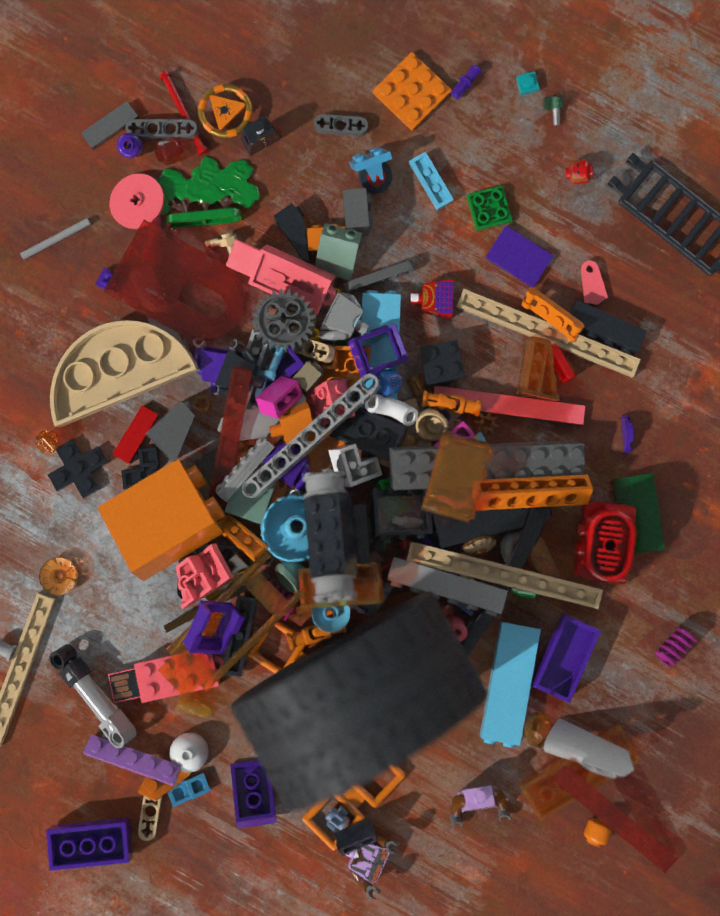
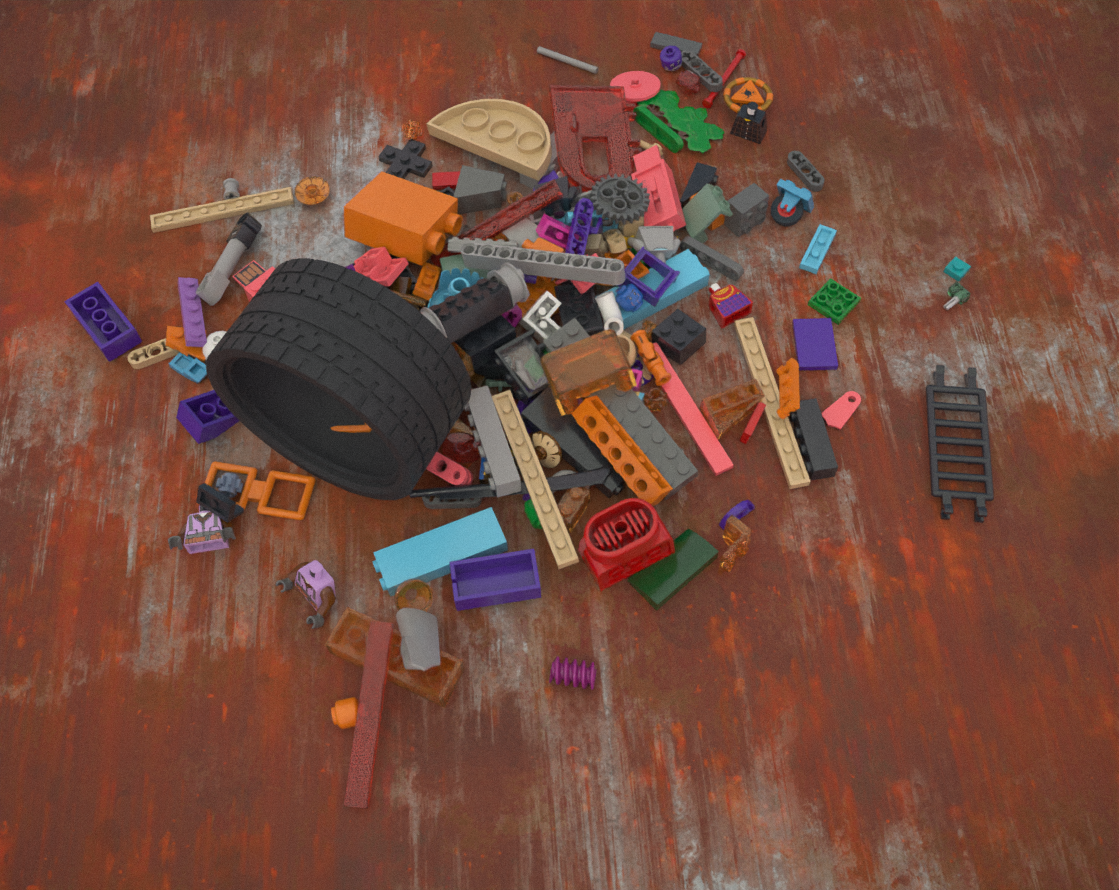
camera: 65 degrees right, 25 degrees down
orange plate [372,52,452,131] -> none
dark purple axle [451,64,481,100] -> none
red head [565,159,593,185] -> none
none -> dark purple beam [565,198,594,255]
none -> clear orange bracket [717,515,752,575]

